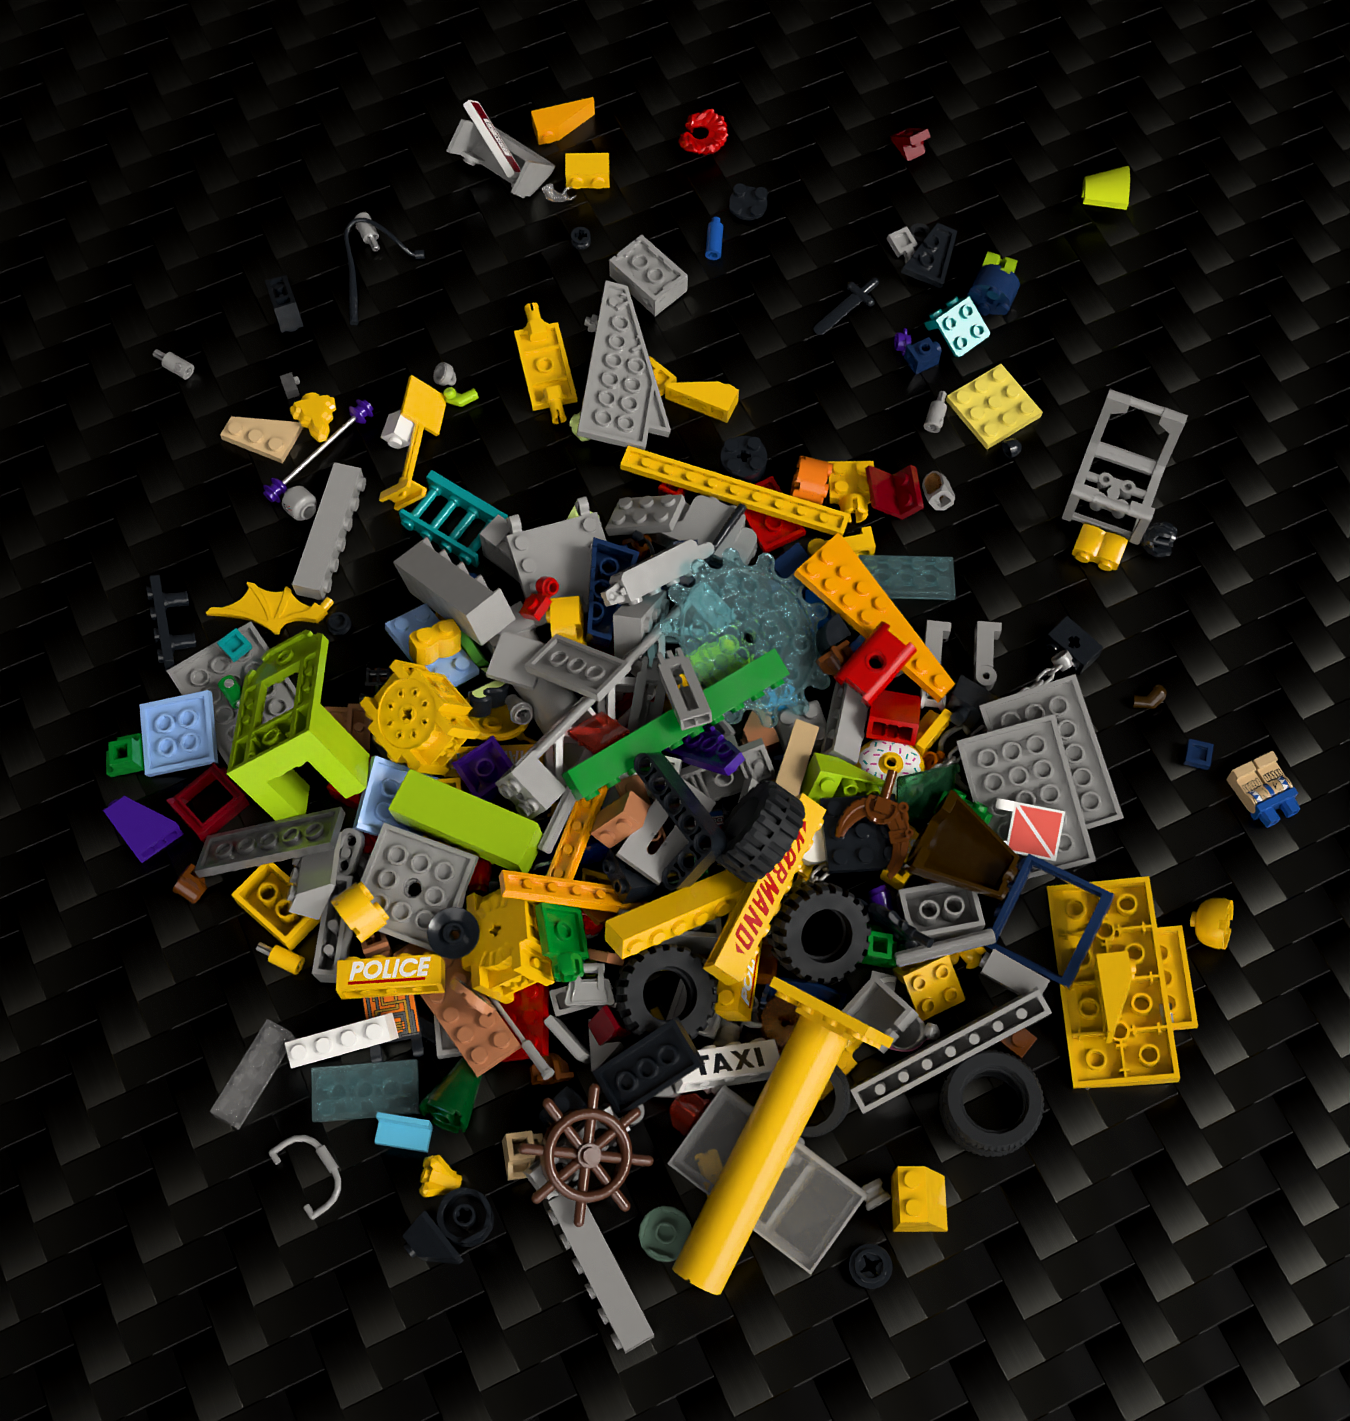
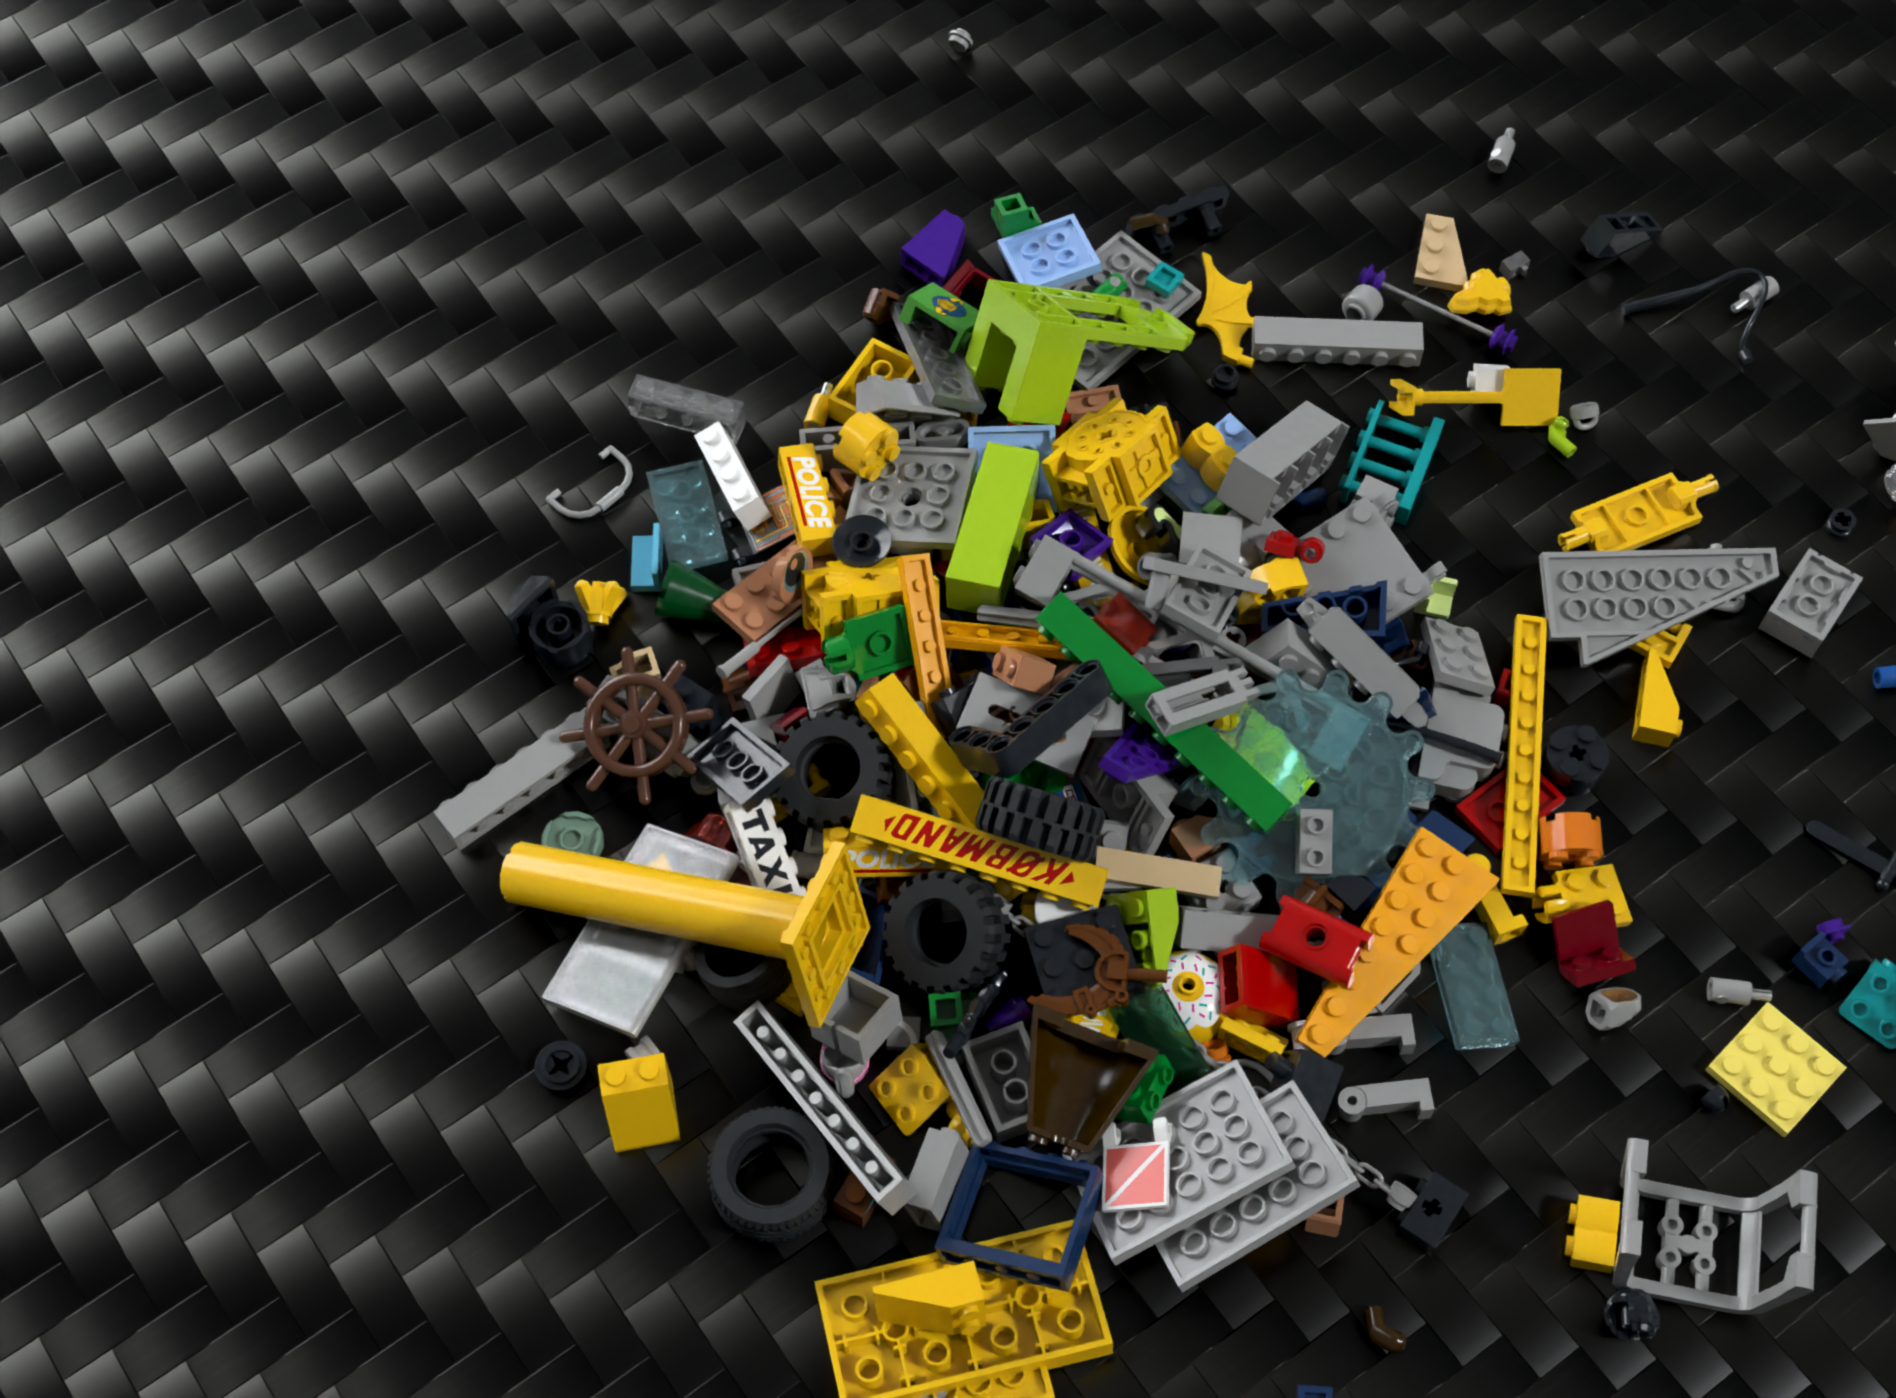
camera: 80 degrees right, 5 degrees down
none -> bright green panel [898,282,979,354]
none -> dark brown arm [1131,213,1170,235]
none -> light grey piece [1142,556,1269,610]
none -> light grey brick [1295,809,1333,876]

